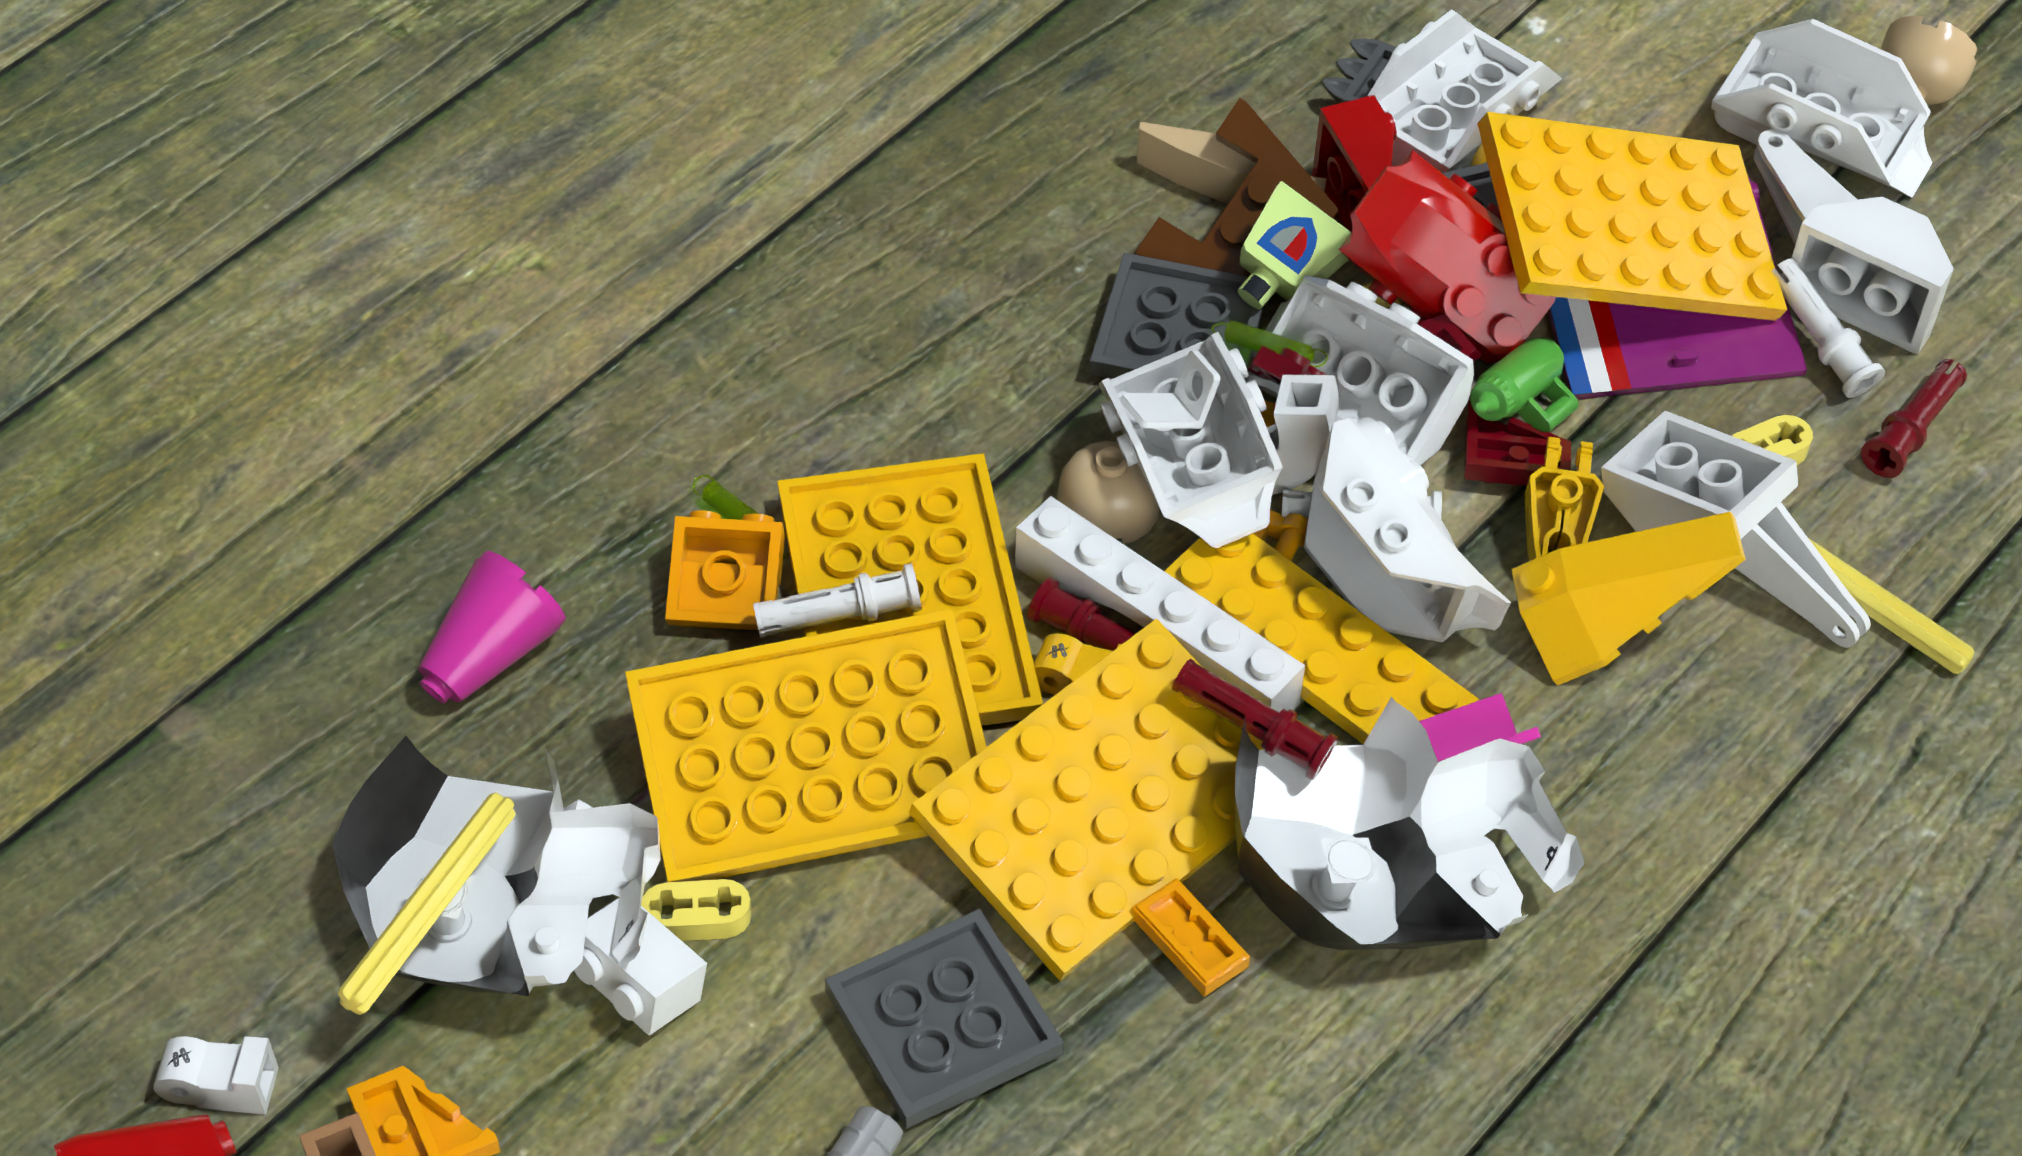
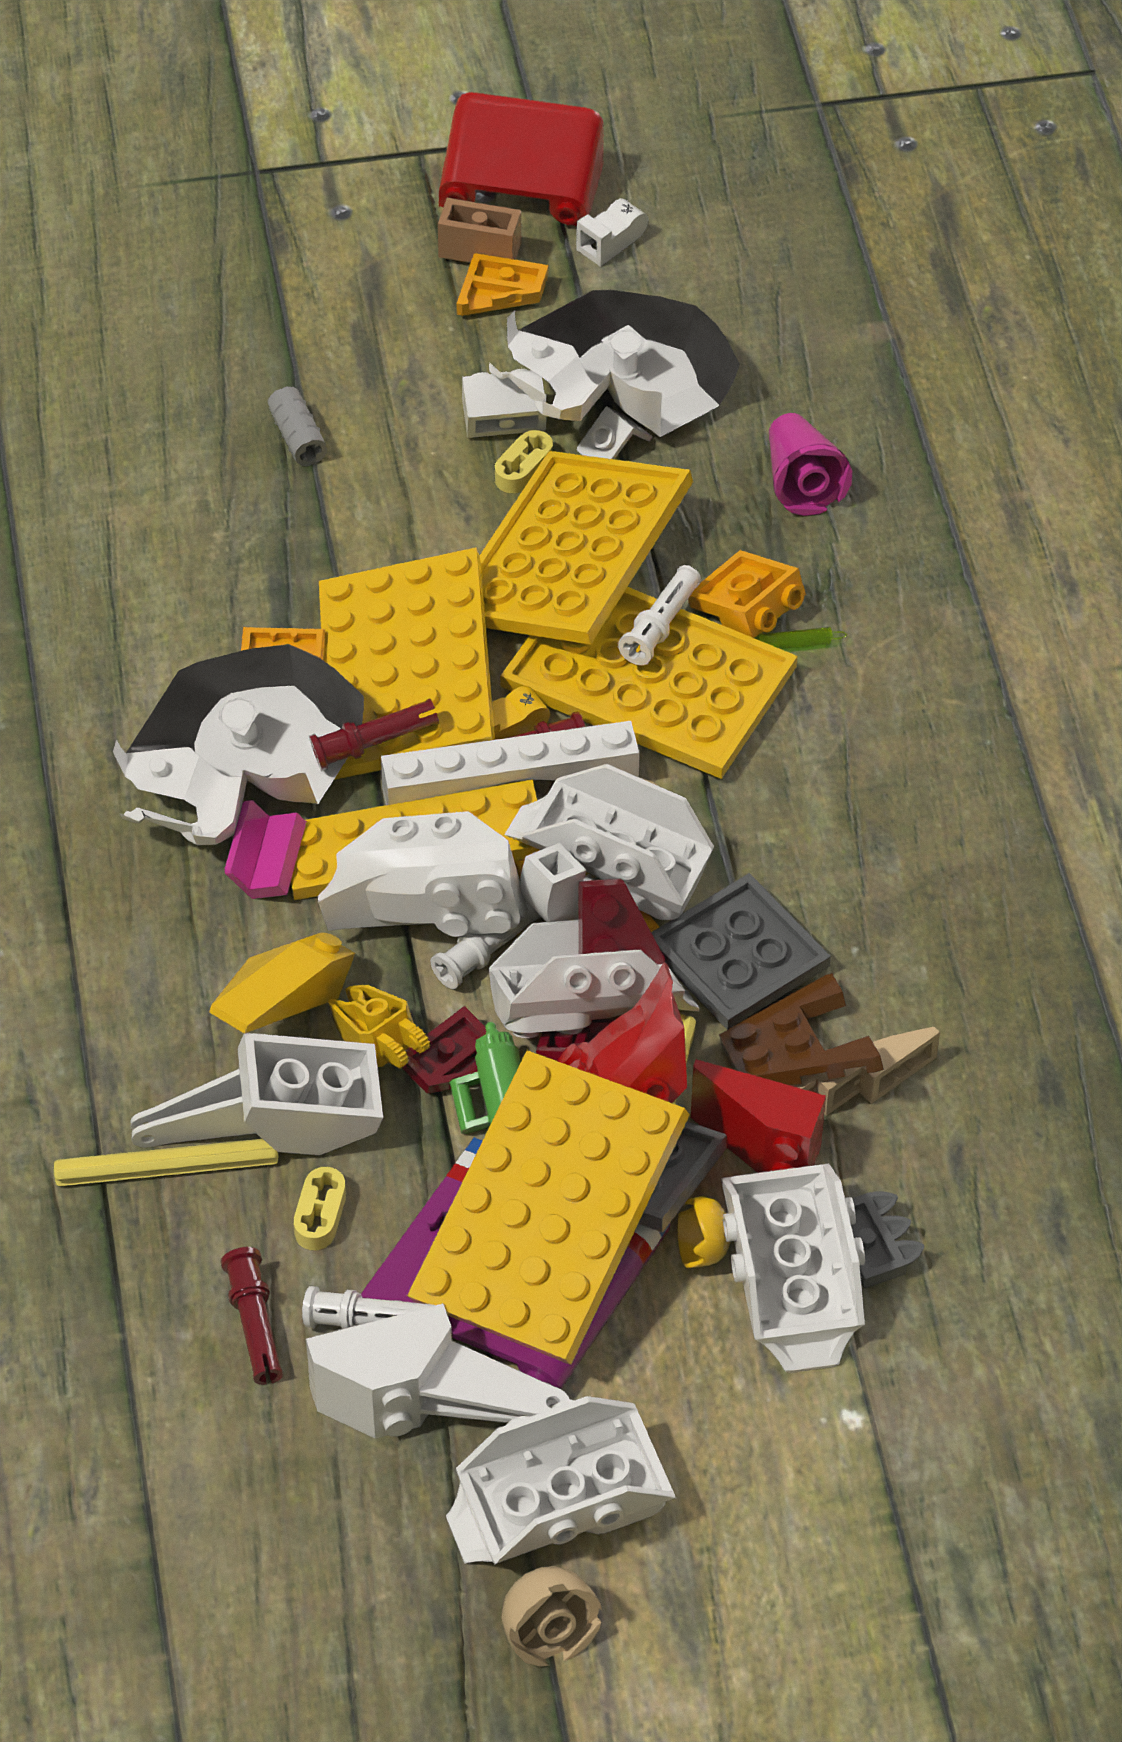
camera: 130 degrees right, 0 degrees up
light yellow axle [338,792,515,1015] -> none
dark grey plate [825,909,1064,1129] -> none
white bracket [1120,351,1220,431] -> none
clear neon green piece [1211,320,1328,368] -> none
yellowish green torso [1238,181,1351,309] -> none

